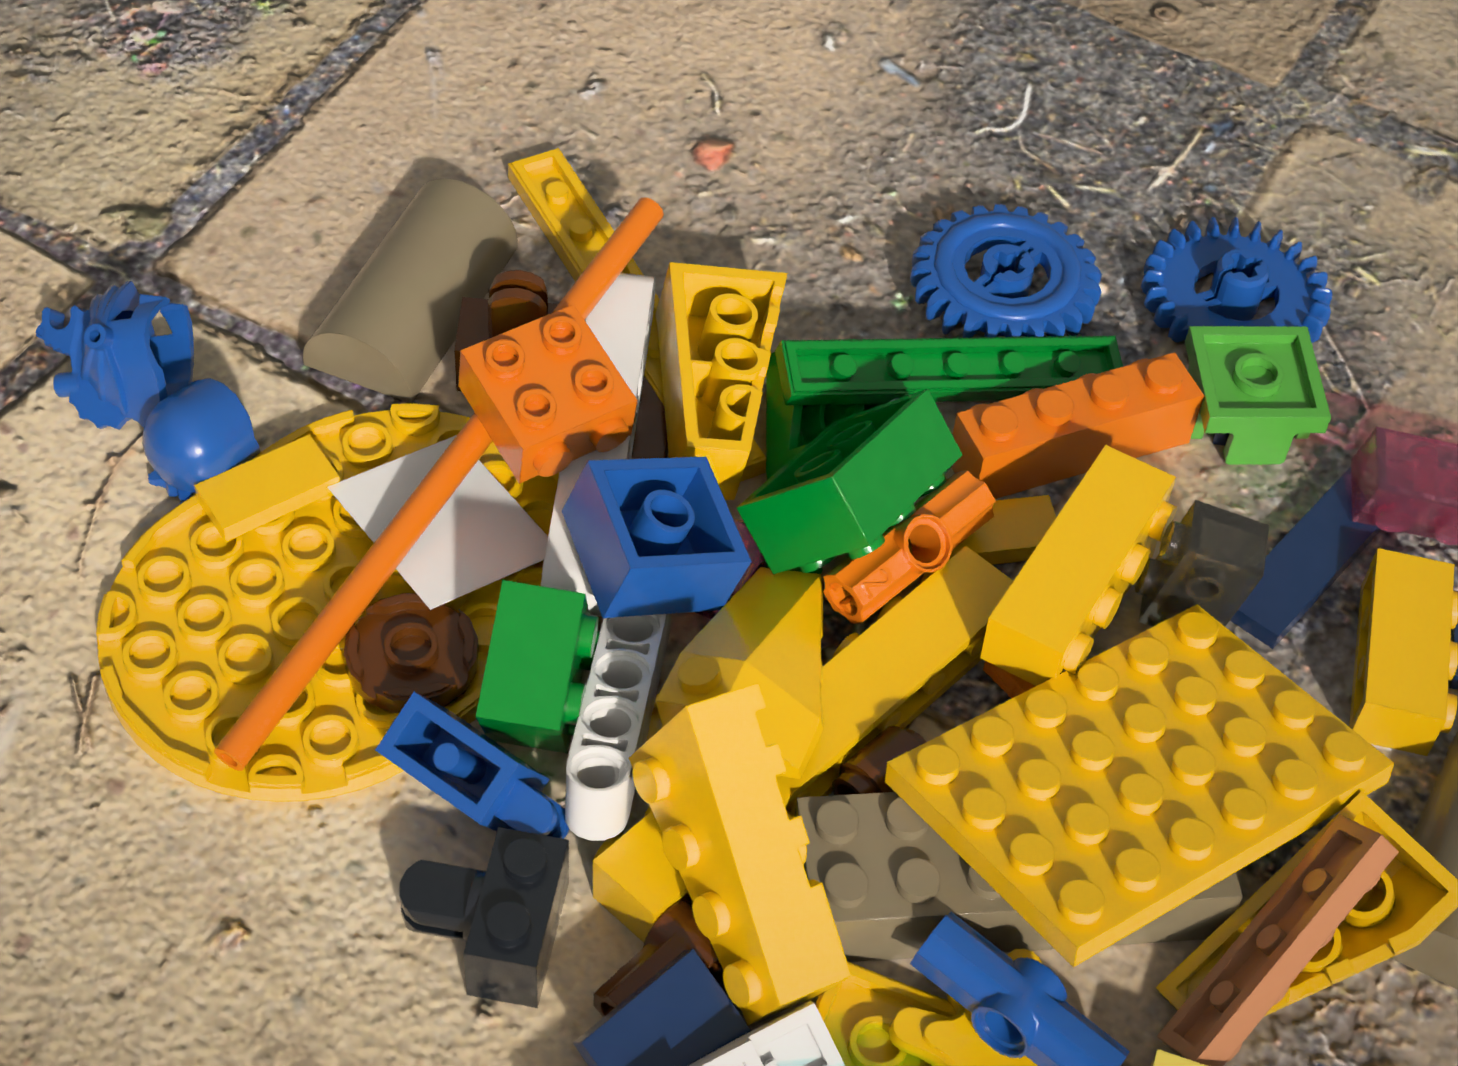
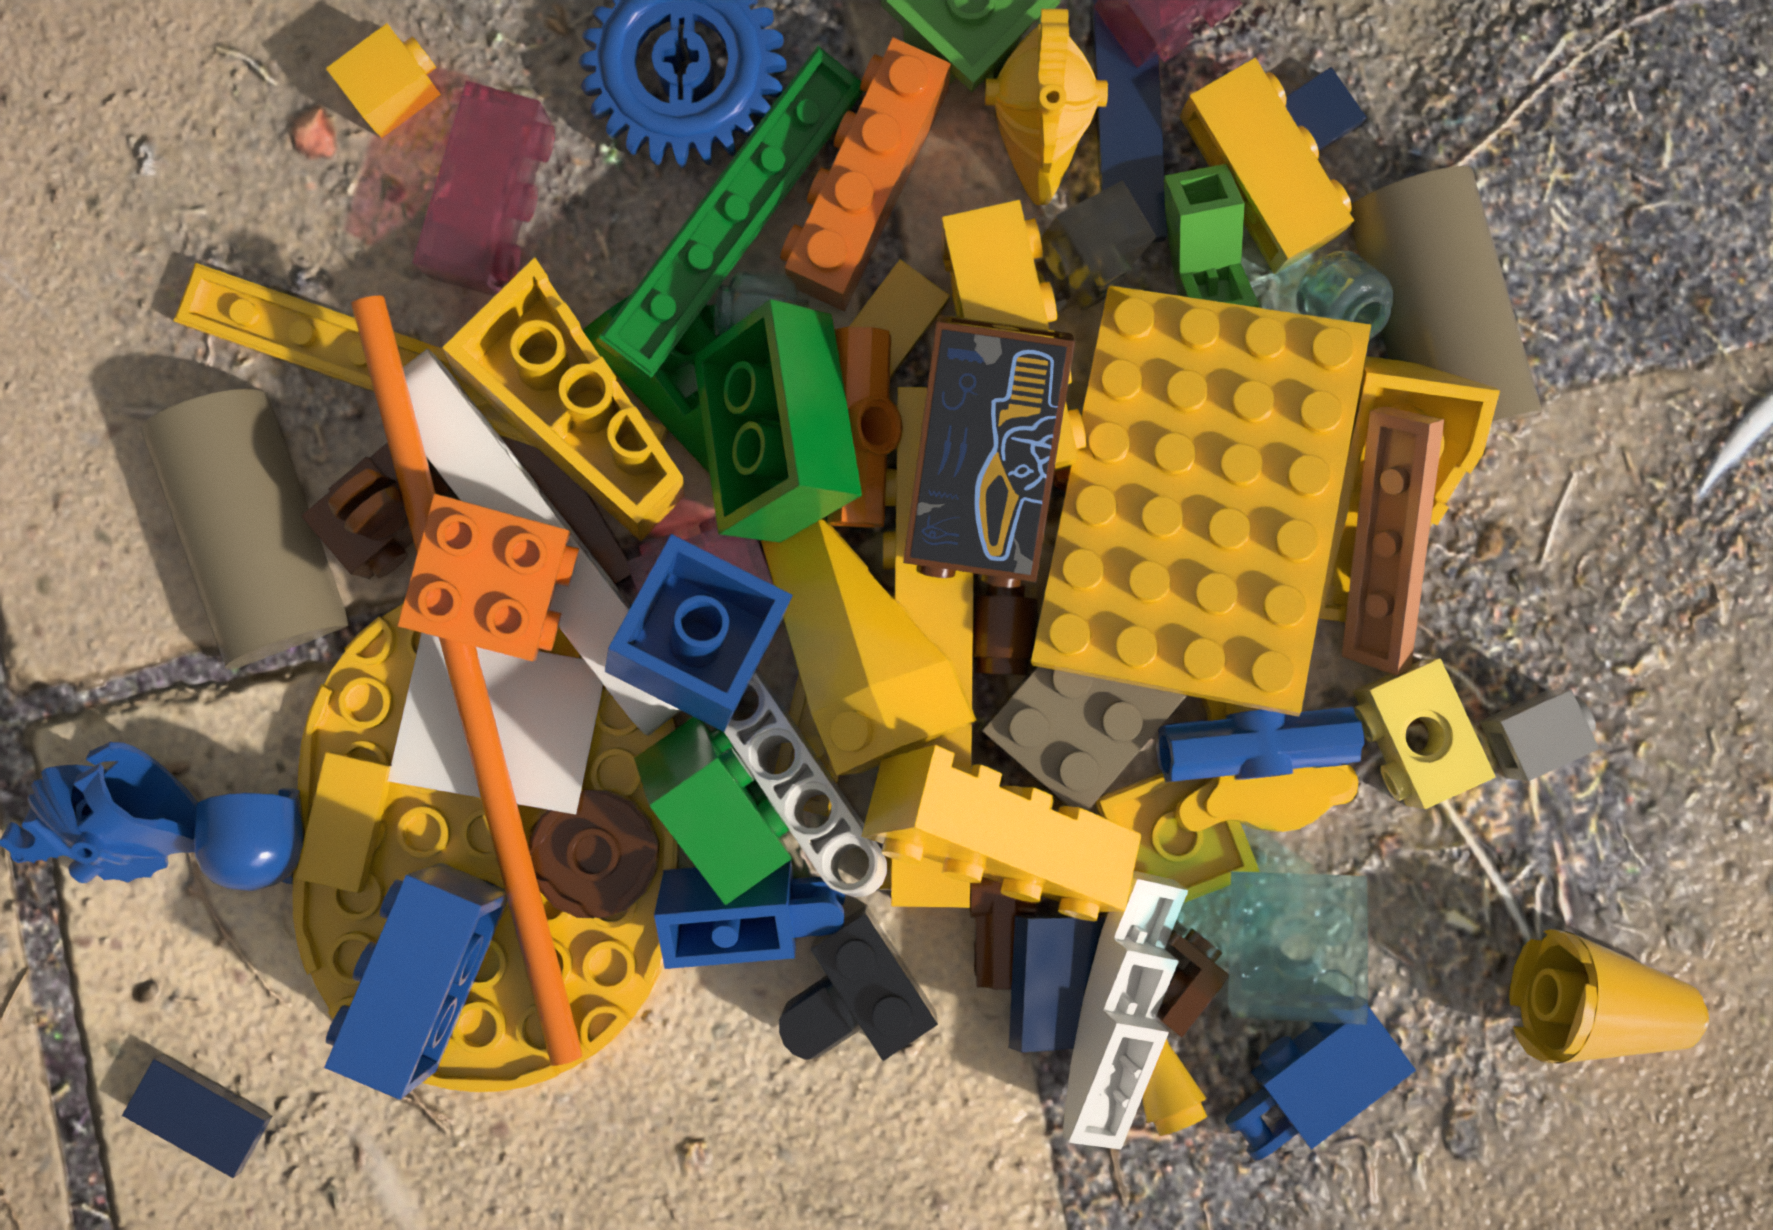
camera: 35 degrees left, 35 degrees up
none -> blue brick [324,863,508,1100]
none -> yellow brick [326,23,441,138]
none -> clear pink brick [412,81,555,296]
none -> panel [903,315,1075,588]
none -> yellow helmet [985,8,1108,205]
none -> bright green brick [1164,163,1259,308]
none -> clear light blue head [1296,250,1393,339]

